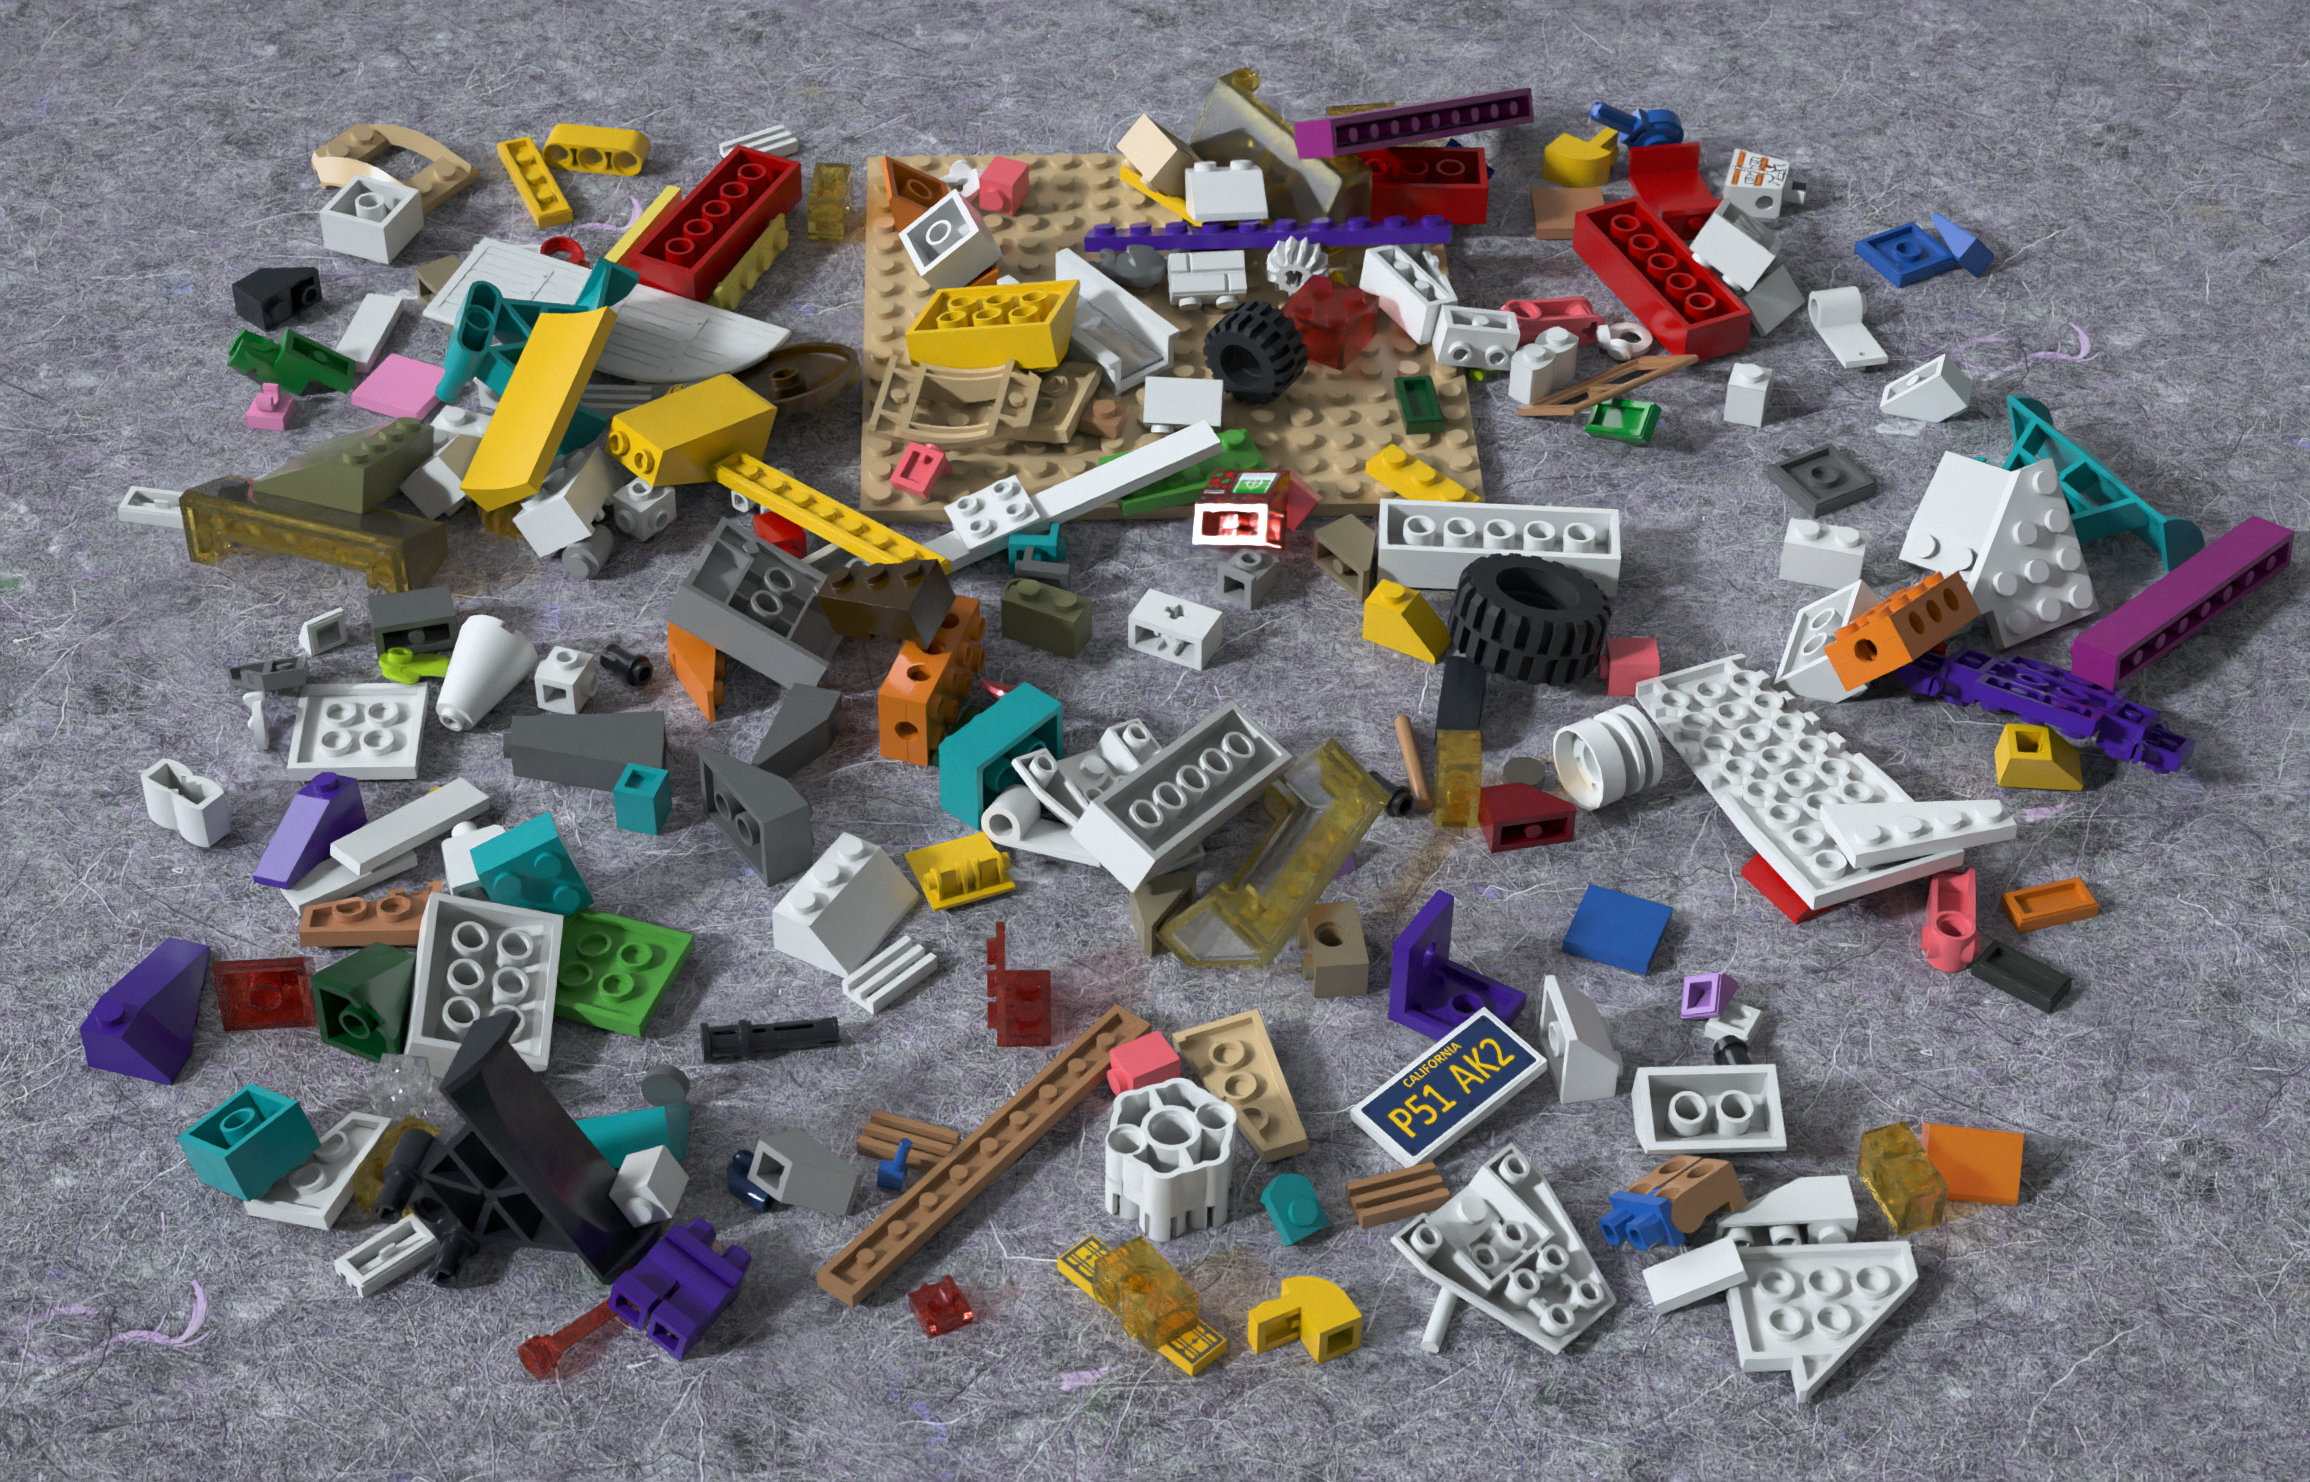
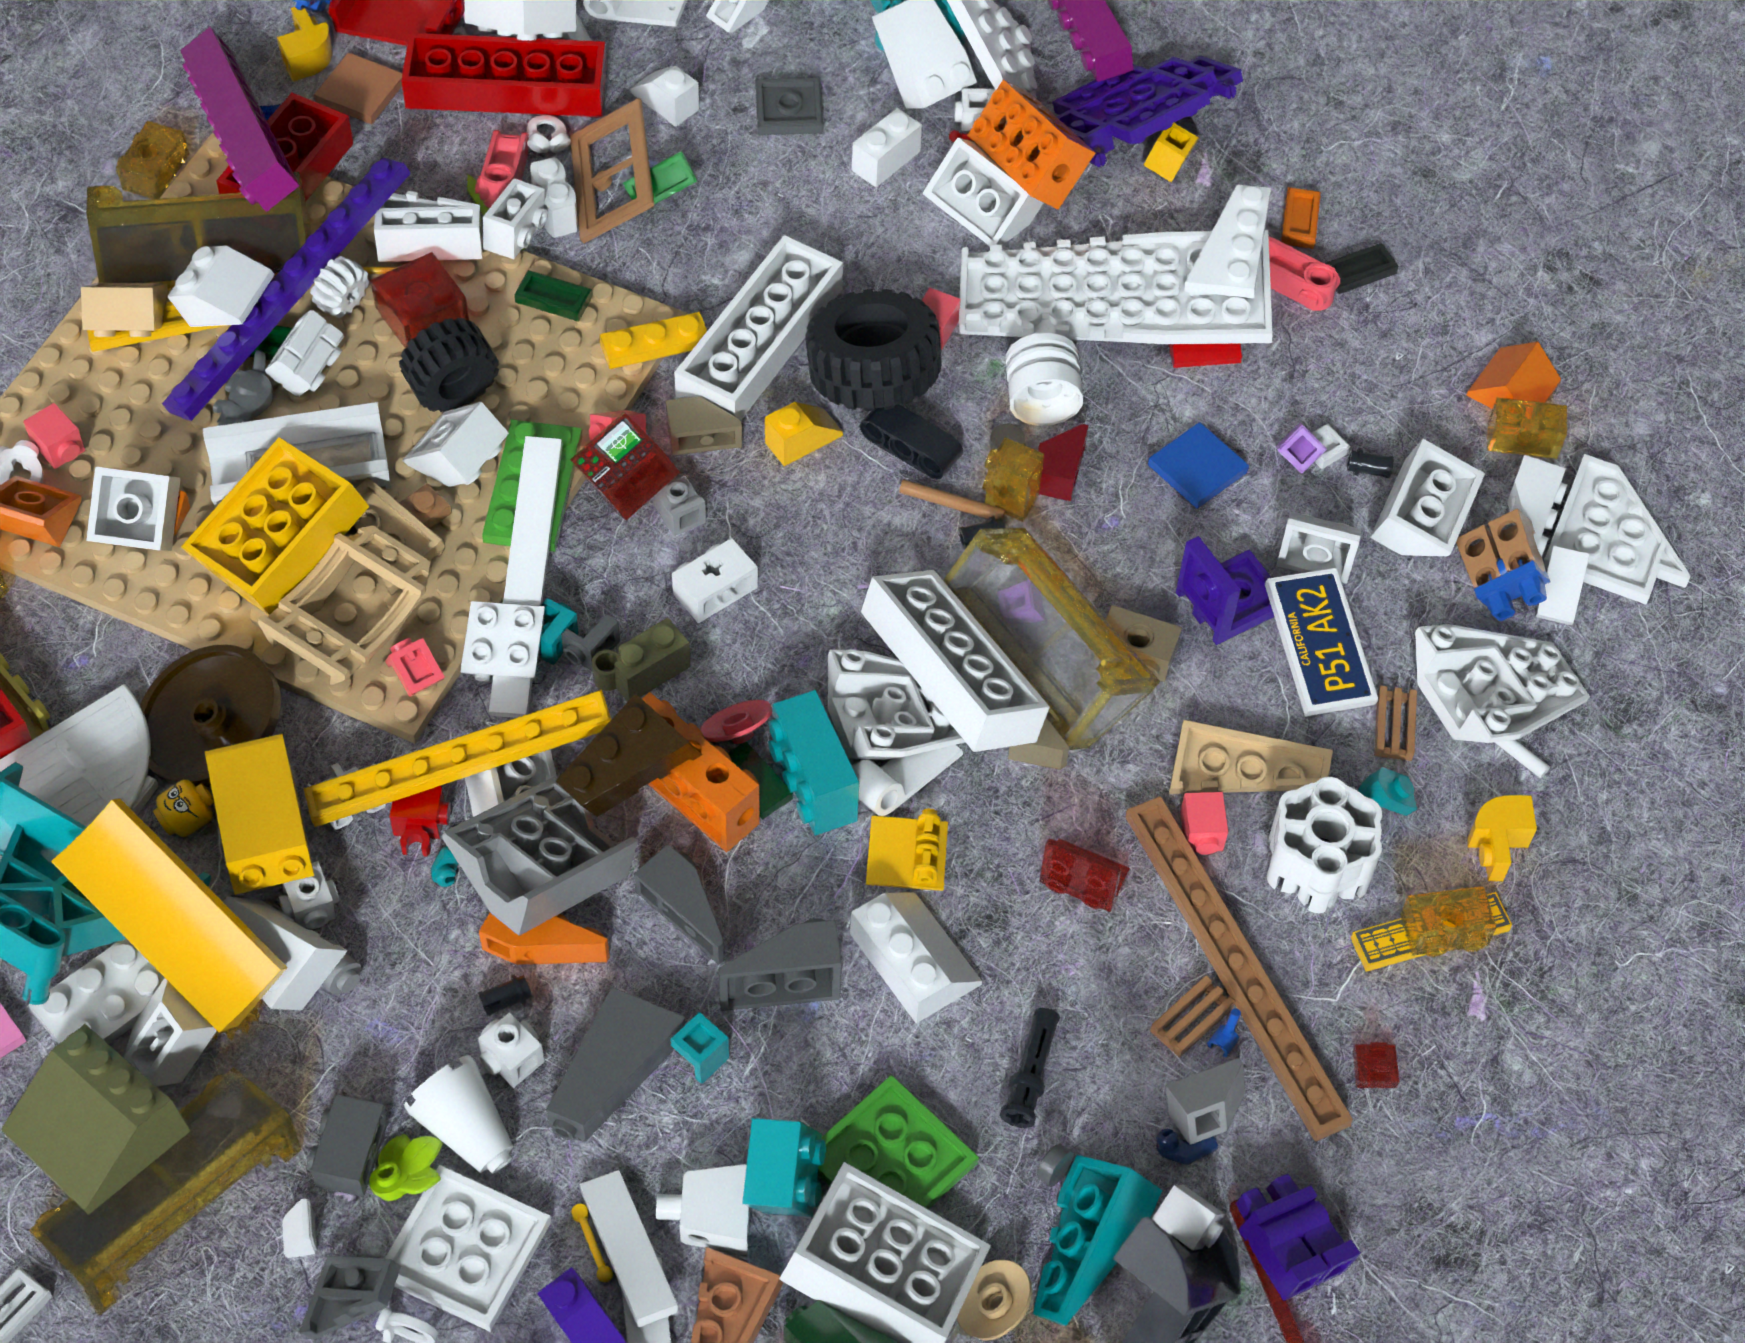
camera: 65 degrees left, 15 degrees up
white tile [842,935,937,1015] -> none

